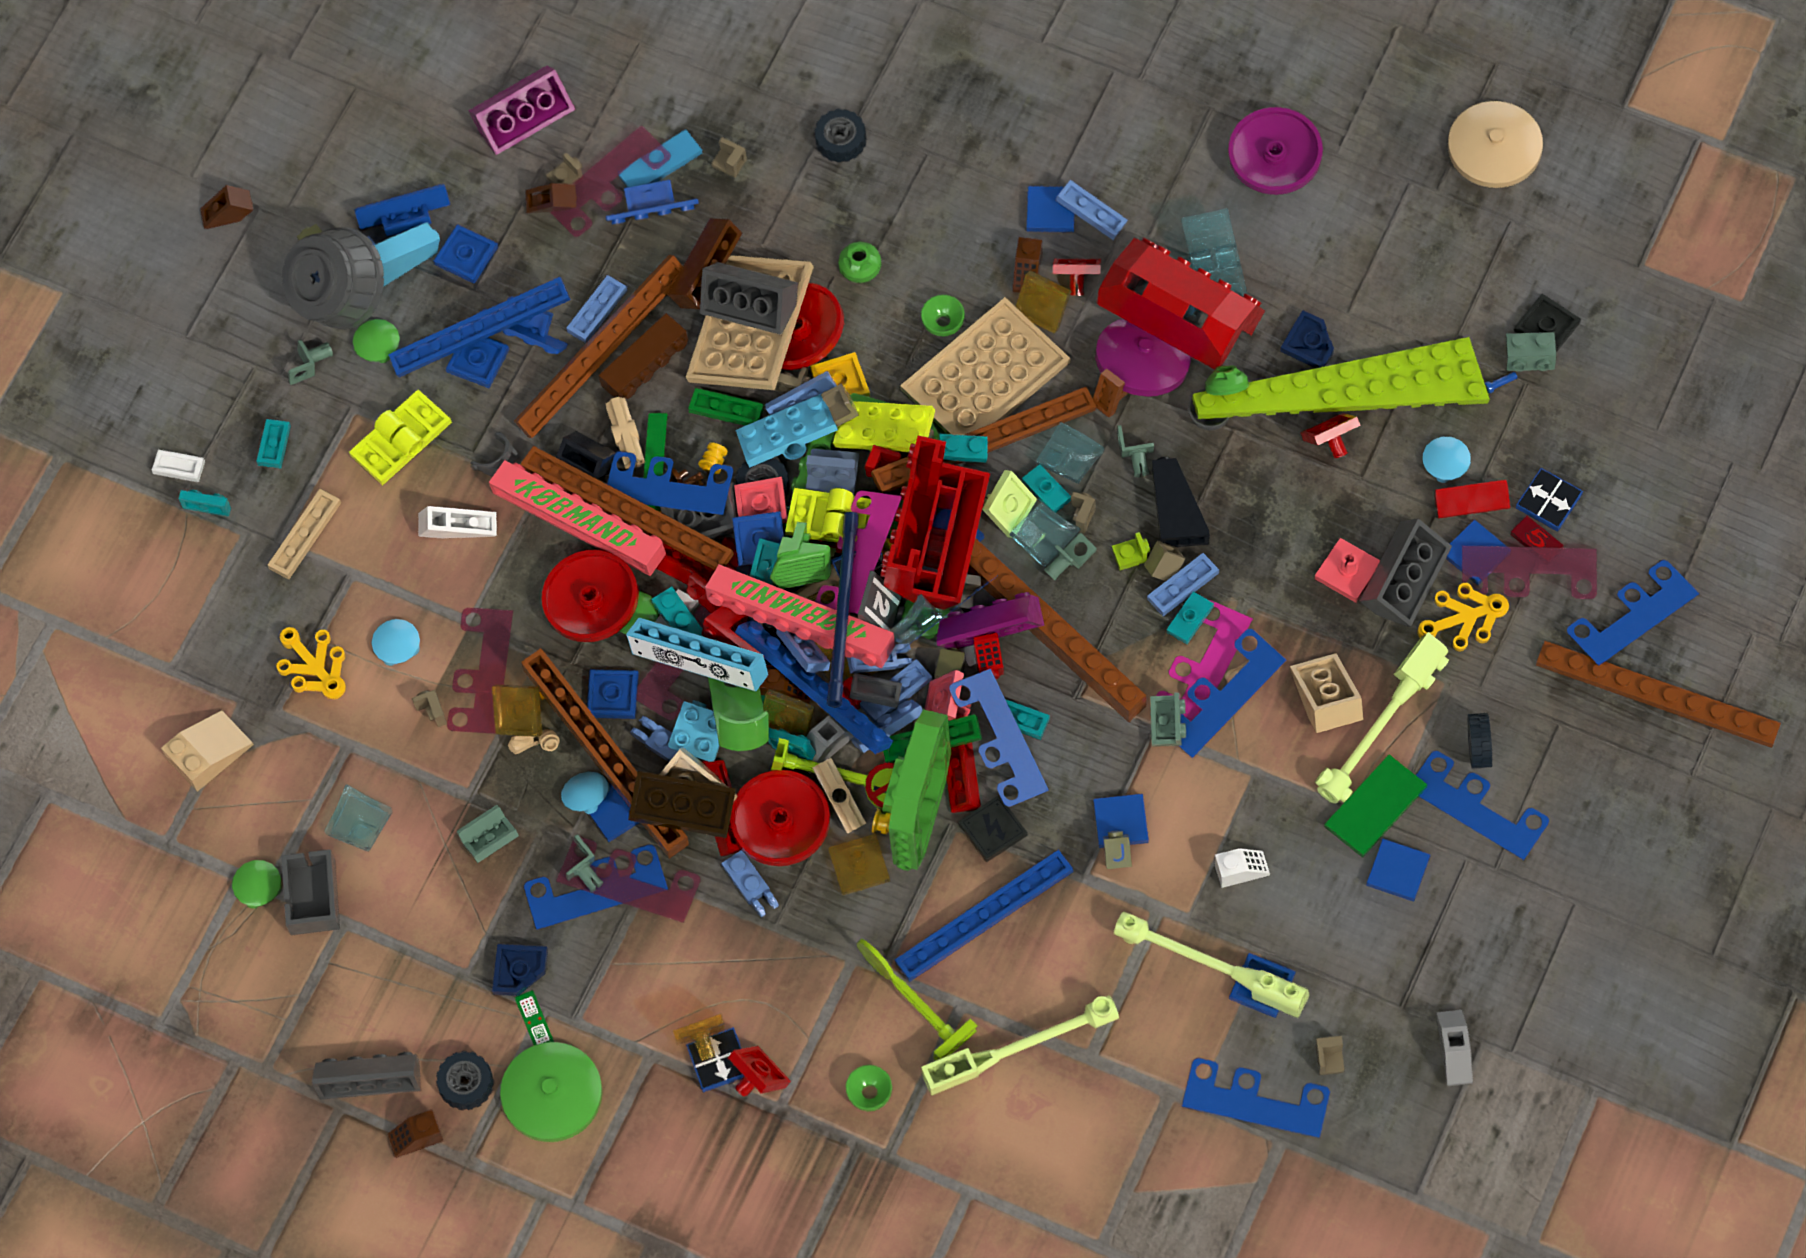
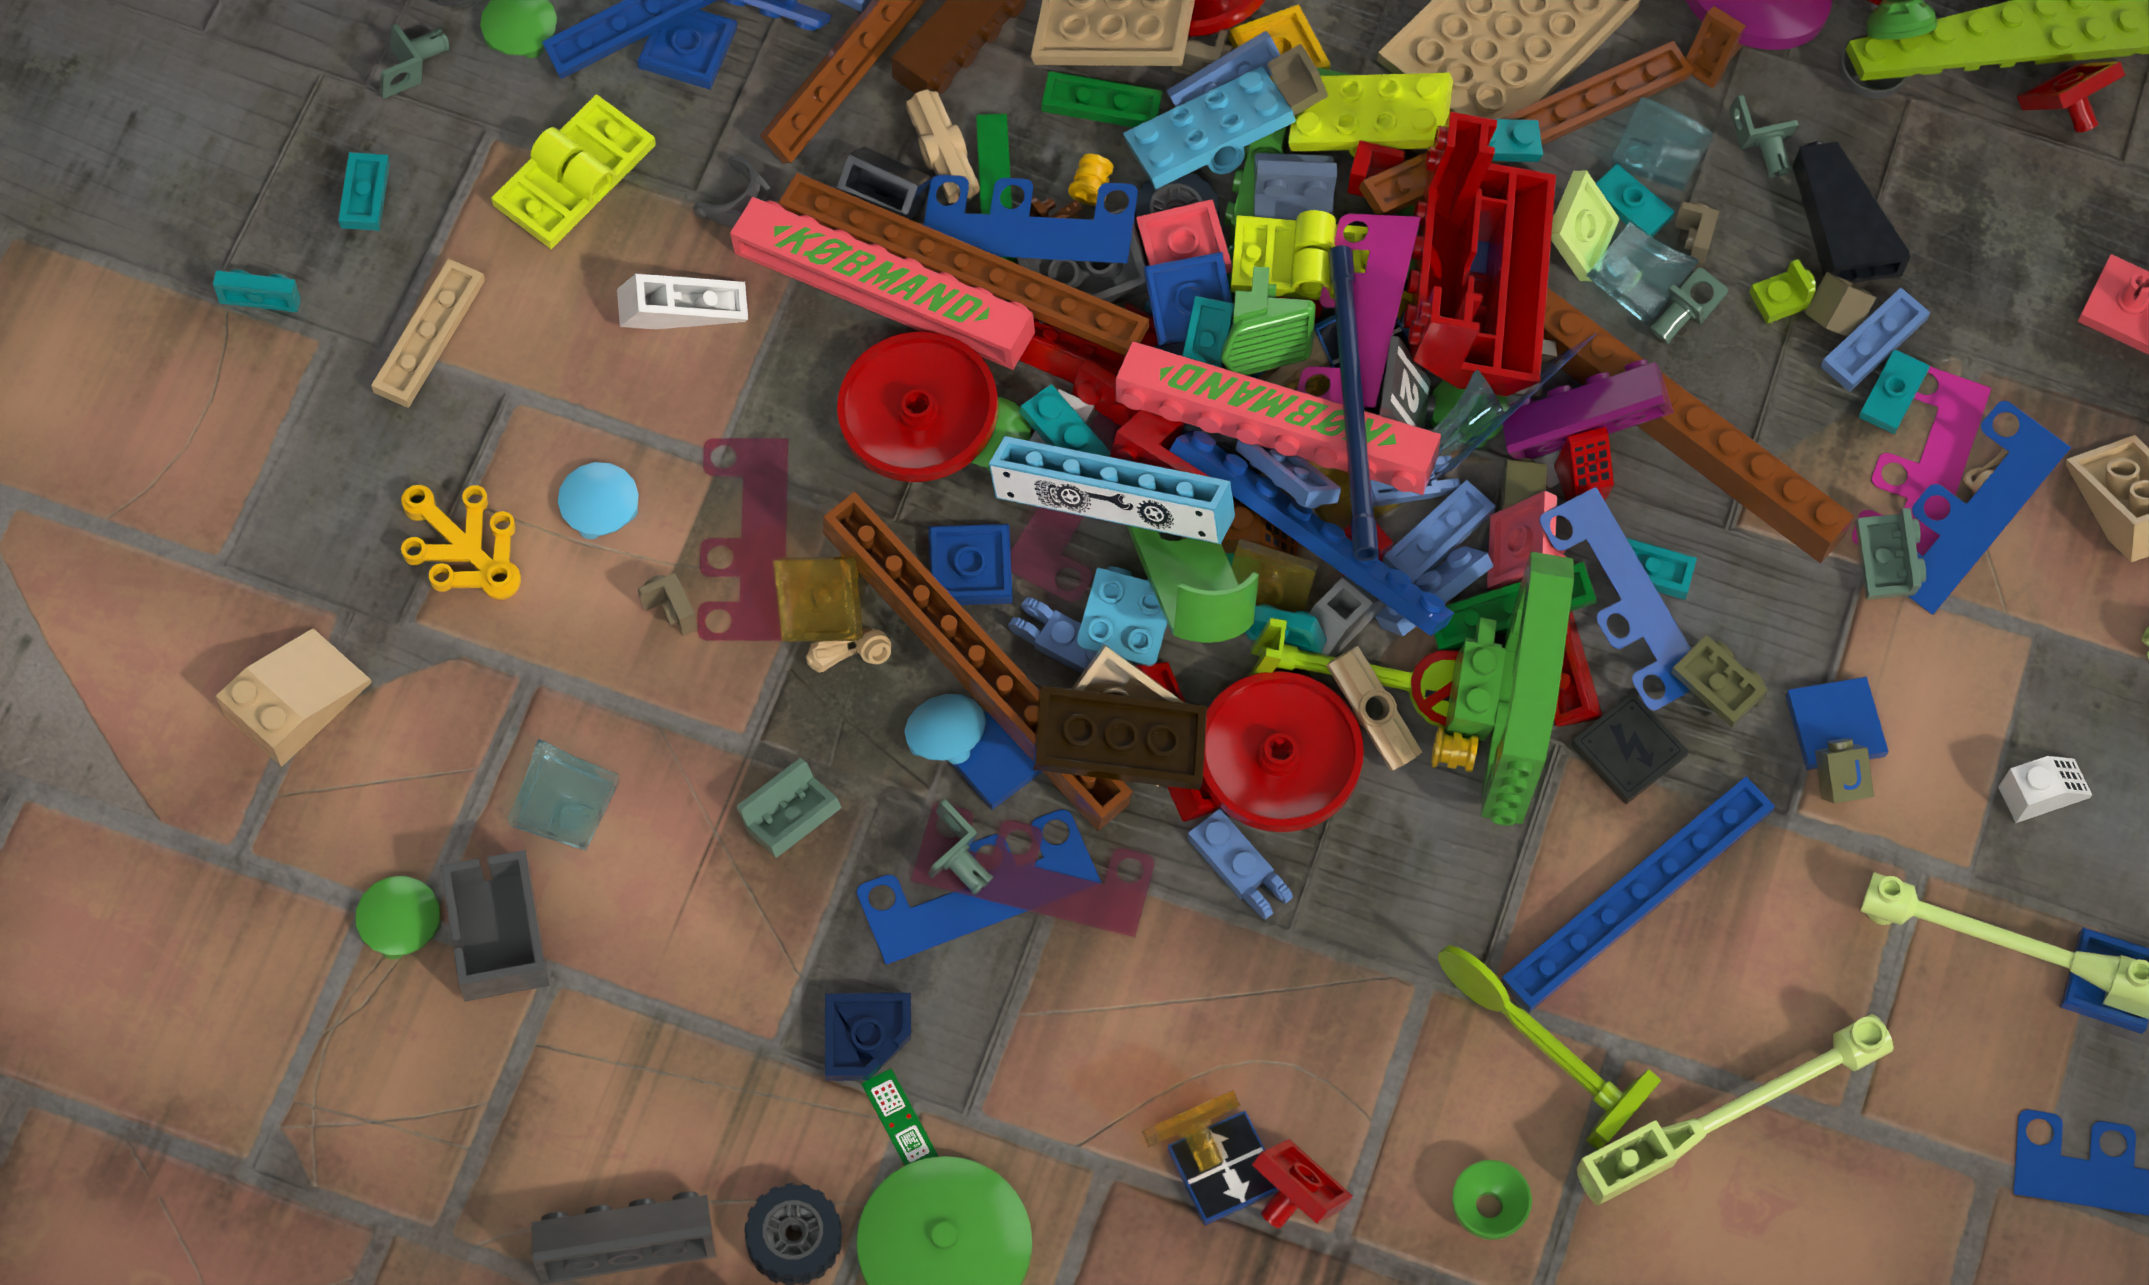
camera: 15 degrees left, 0 degrees up
white tile [152,449,205,482] -> none
clear yellow tile [828,834,890,896] -> none
dark grey tile [849,673,902,708] -> none
none -> olive bracket [1671,635,1768,727]

